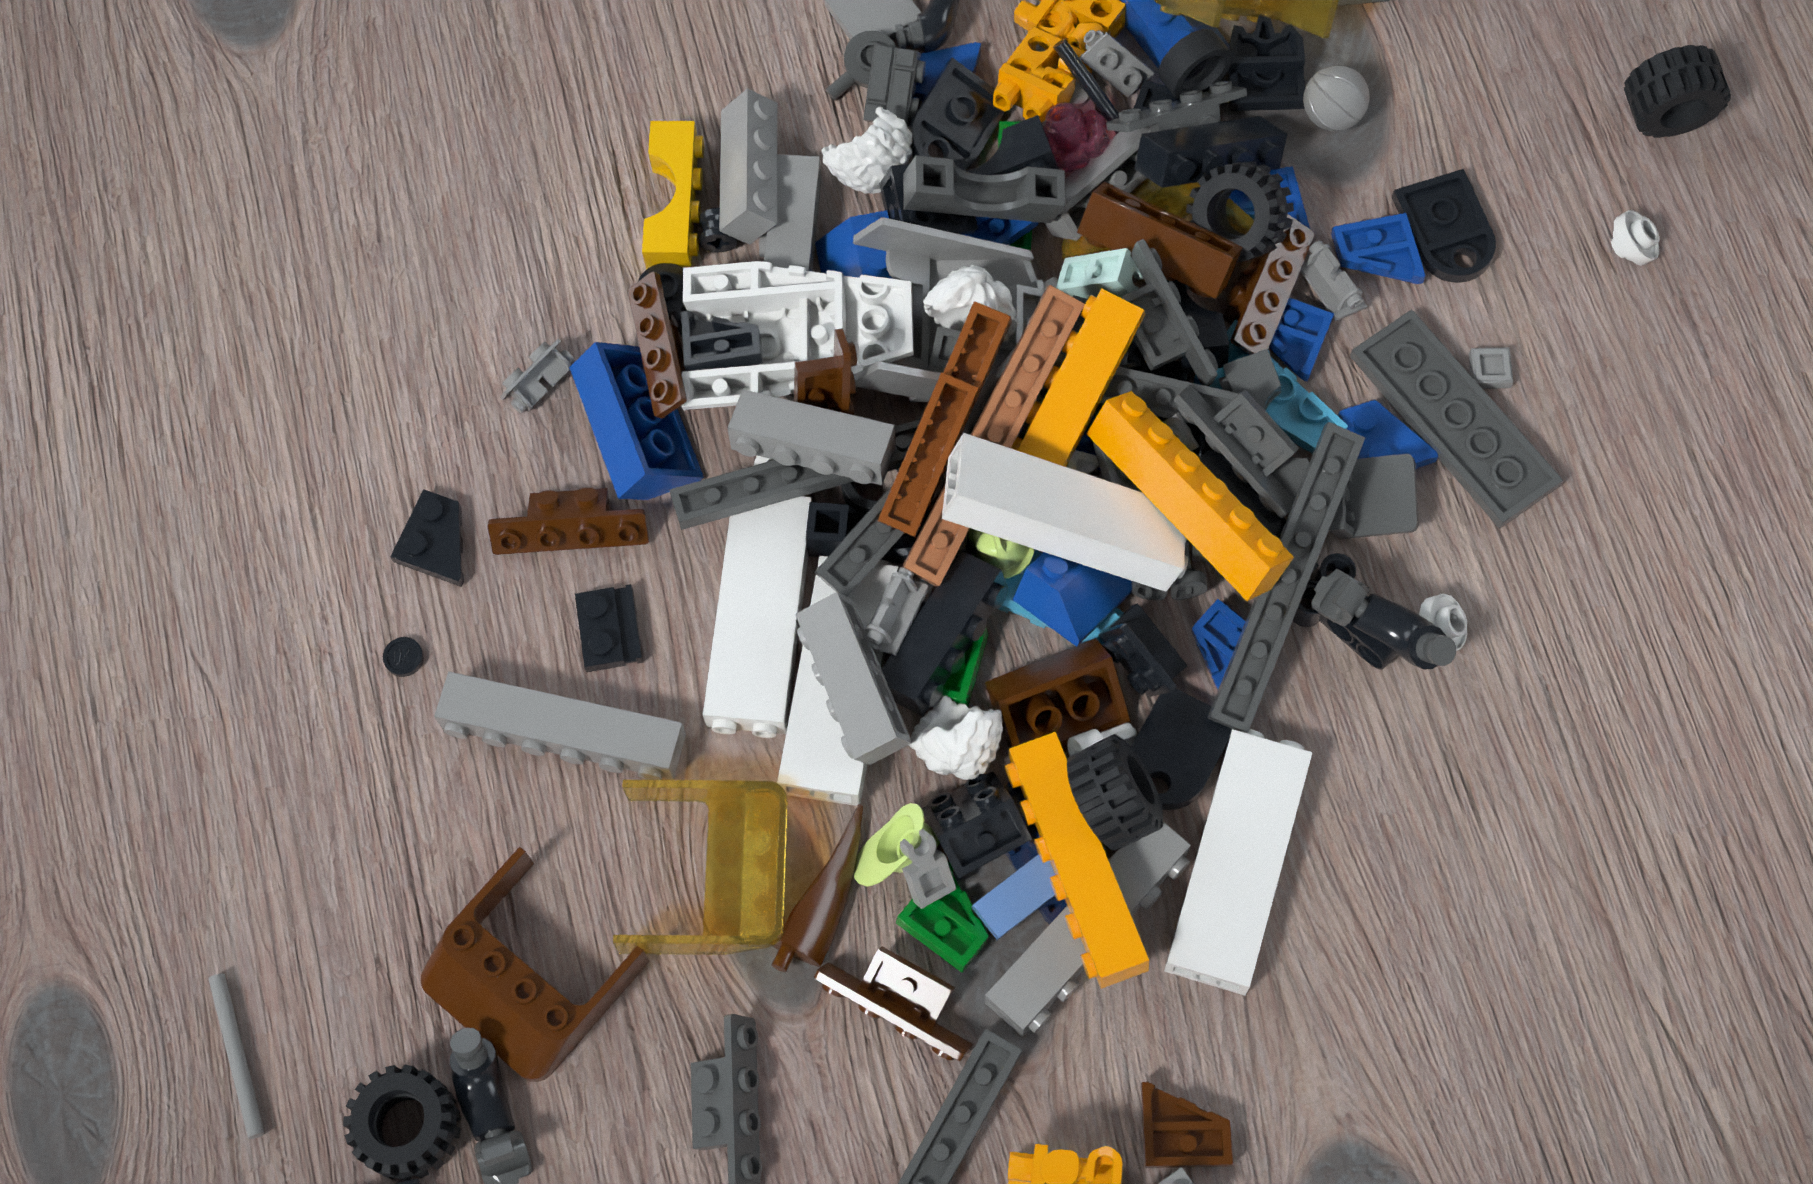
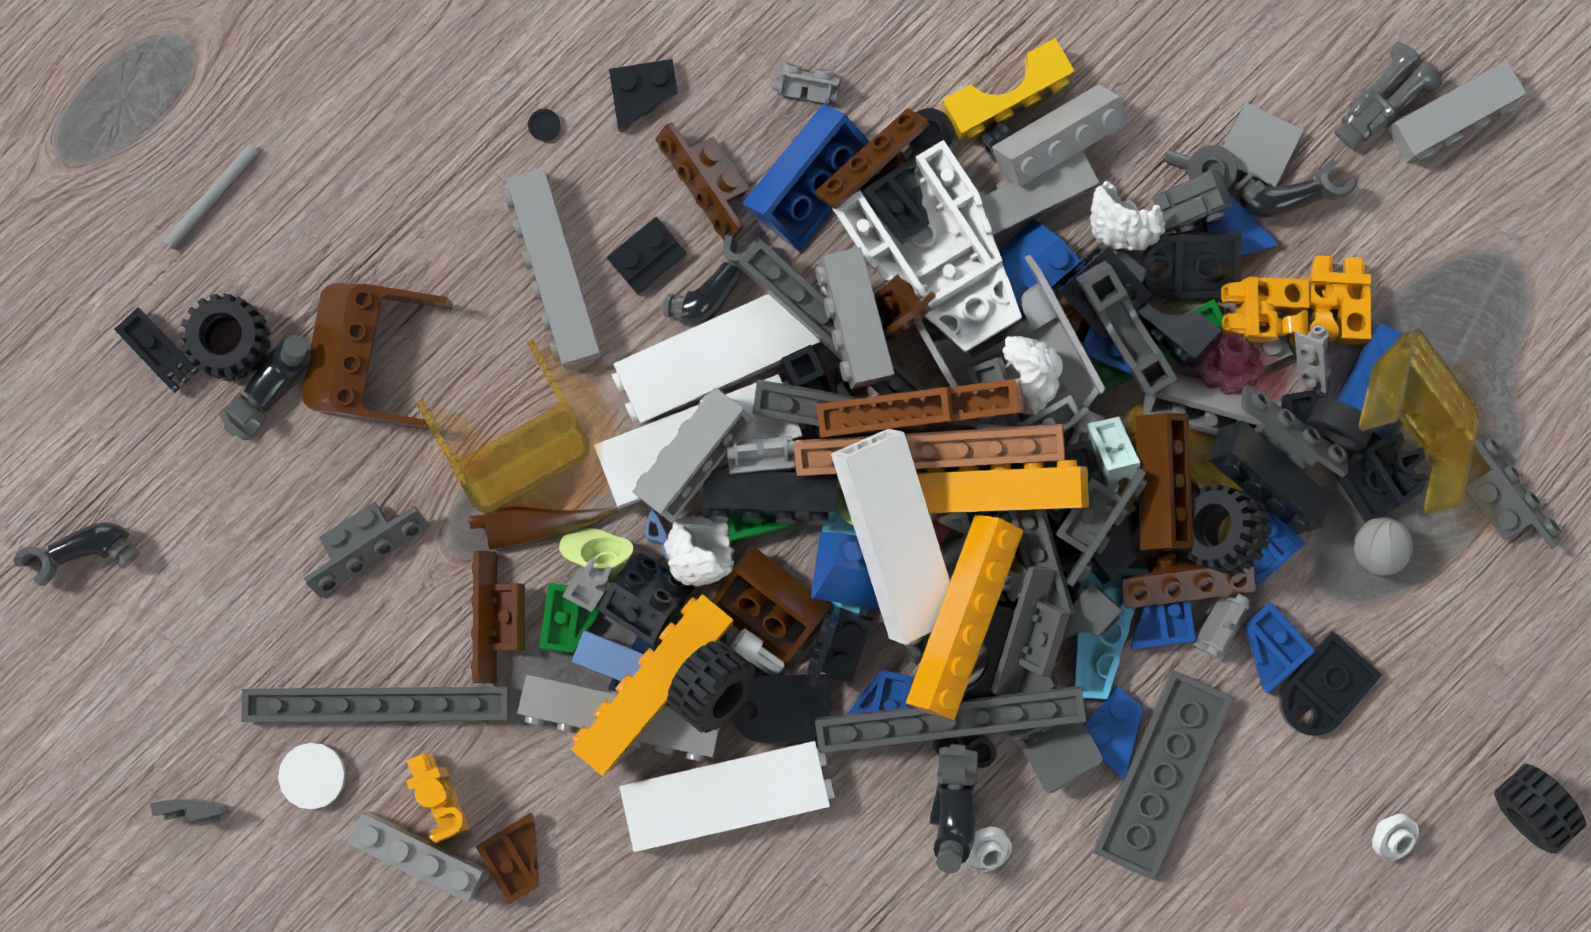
camera: 55 degrees right, 15 degrees up
black bar [1053,38,1119,134] -> none
light grey tile [1468,348,1513,389] -> none
none -> medium blue hand [645,506,669,560]
none -> black piece [663,235,760,327]

